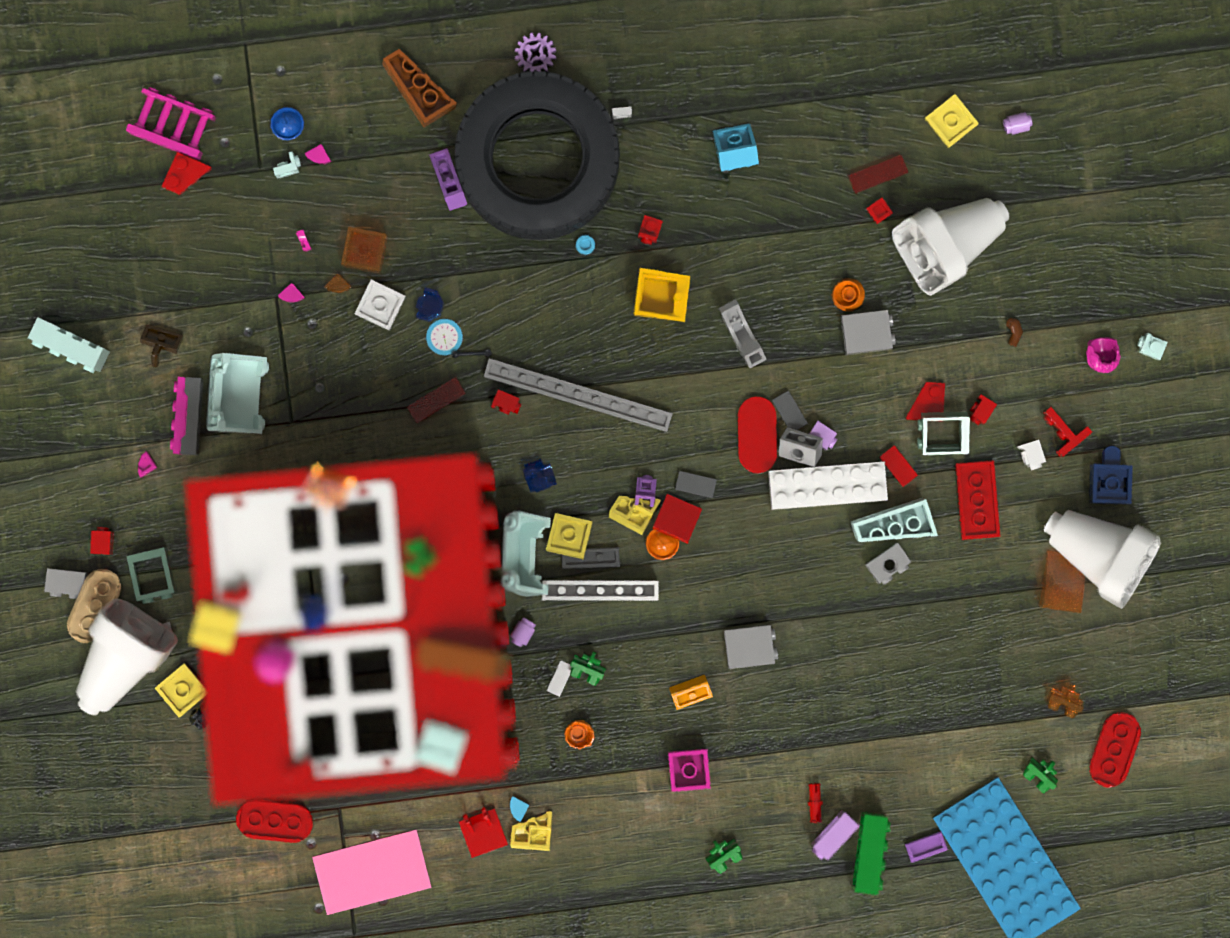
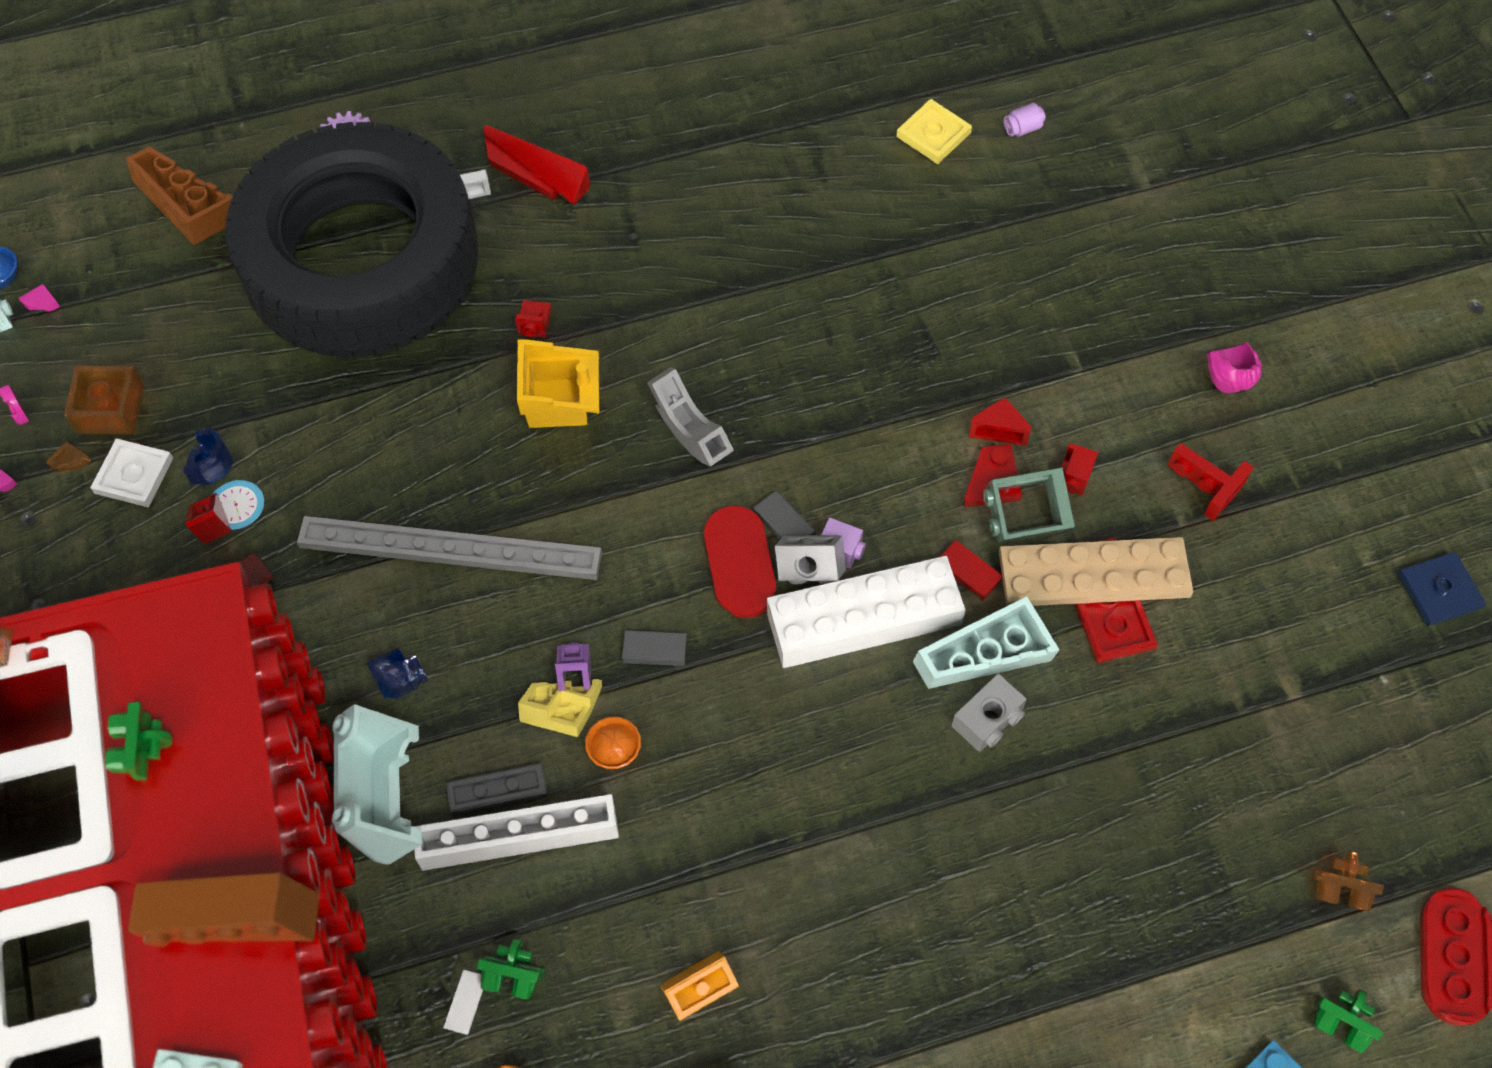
camera: 10 degrees left, 25 degrees down
medium lavender slope [430,149,467,211] -> none
black hinge [452,349,492,358] -> none
red brick [491,389,522,415] -> none
lavender brick [510,617,536,647] -> none
light yellow plate [546,513,593,559] -> none
medium azure tile [576,235,595,255] -> none
red tile [652,494,702,544] -> none
medium azure slope [713,124,759,171] -> none
light grey brick [724,625,778,669] -> none
orange hat [832,278,865,311] -> none
light grey brick [841,310,895,355] -> none
clear red tile [848,155,909,194] -> none
red plate [866,198,893,225] -> none
white cone [892,198,1009,295] -> none
reddish brown arm [1006,318,1023,347] -> none
white window [1016,440,1046,470] -> none
clear orange slope [1040,551,1085,613] -> none
white cone [1044,510,1161,609] -> none
dark blue brick [1089,446,1133,505] -> none
light aqua bracket [1137,333,1168,360] -> none
none -> red slope [185,493,232,544]
none -> red wedge [483,125,590,205]
none -> red slope [968,397,1031,446]
none -> tan plate [999,537,1194,606]
none -> dark blue plate [1398,552,1486,627]

